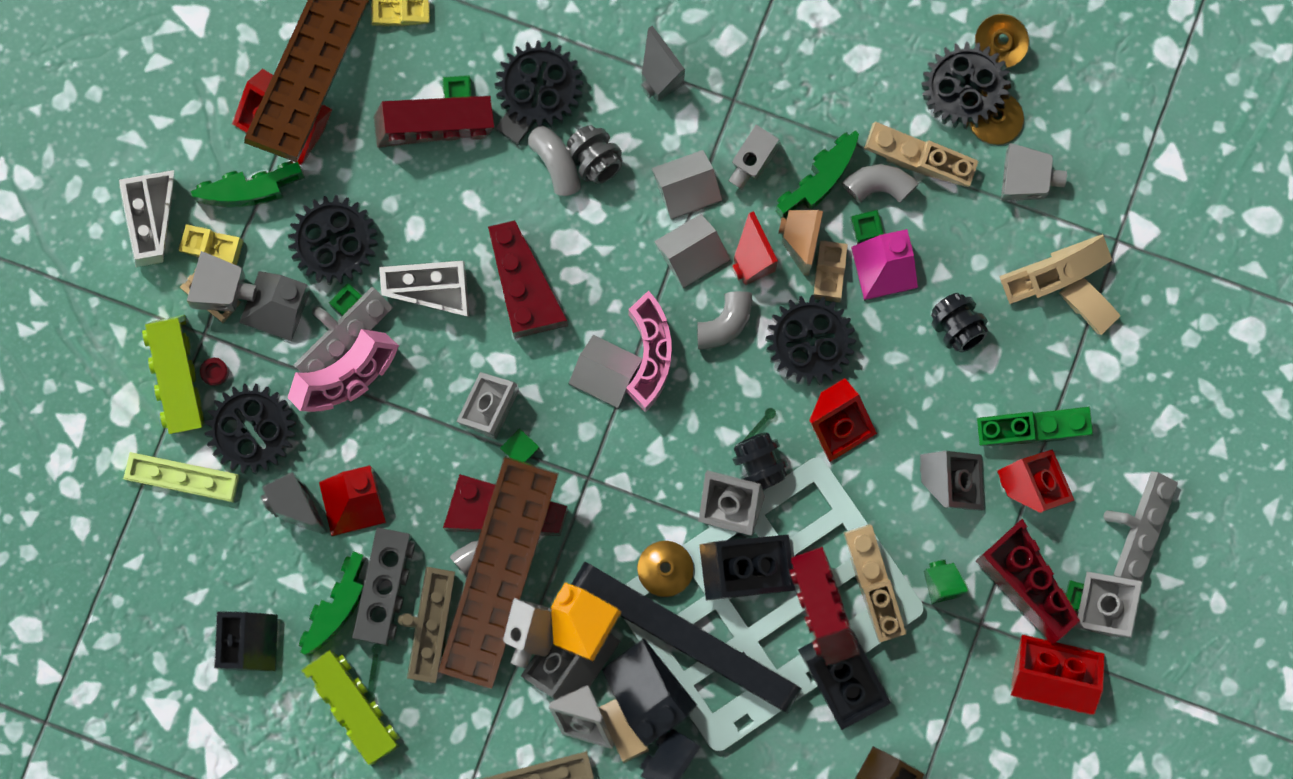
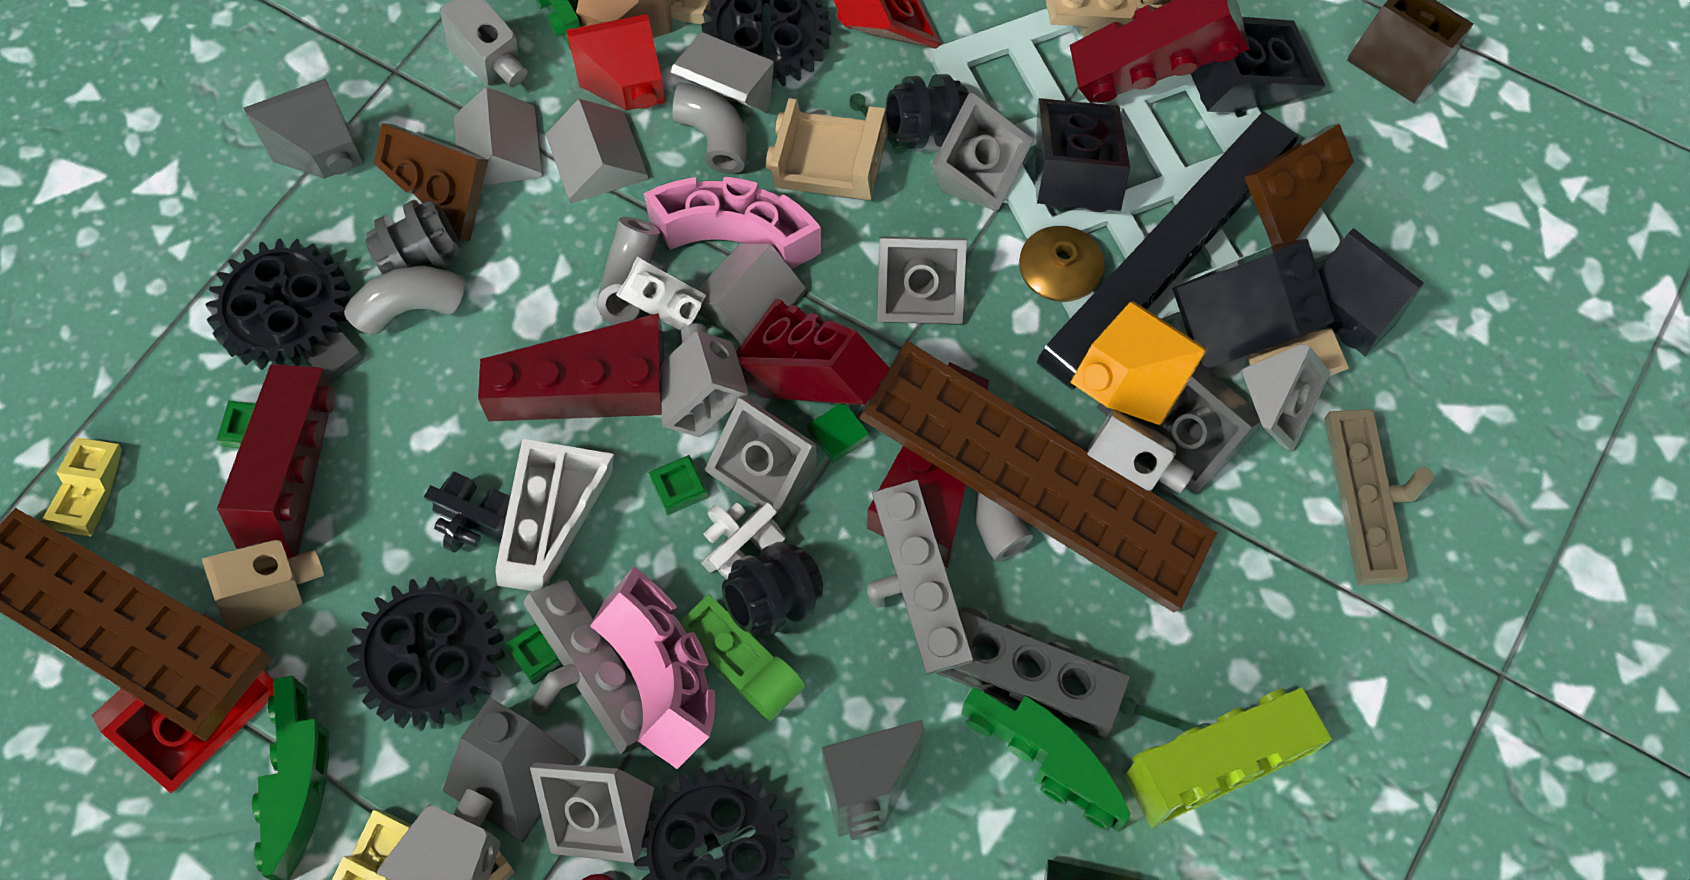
camera: 80 degrees left, 15 degrees down
red slope [319,465,386,536] -> none
dark tan plate [398,567,455,683] -> none
none -> tan torso [202,540,324,633]
none -> reddish brown wing [374,123,488,241]
none -> black hips [424,471,510,553]
none -> light grey slope [530,762,654,863]
none -> light grey cylinder [597,217,660,324]
none -> white hips [616,257,706,331]
none -> green tile [648,454,708,516]
none -> light grey torso [661,323,749,437]
none -> light grey slope [671,32,774,113]
none -> bright green plate [679,594,805,721]
none -> white hips [701,502,786,579]
none -> black piece [722,542,823,636]
none -> dark red wedge [736,298,890,405]
none -> tan panel [766,98,888,200]
none -> light grey plate [867,480,973,676]
none -> light grey slope [877,236,967,324]
none -> reddish brown wing [1244,123,1354,246]

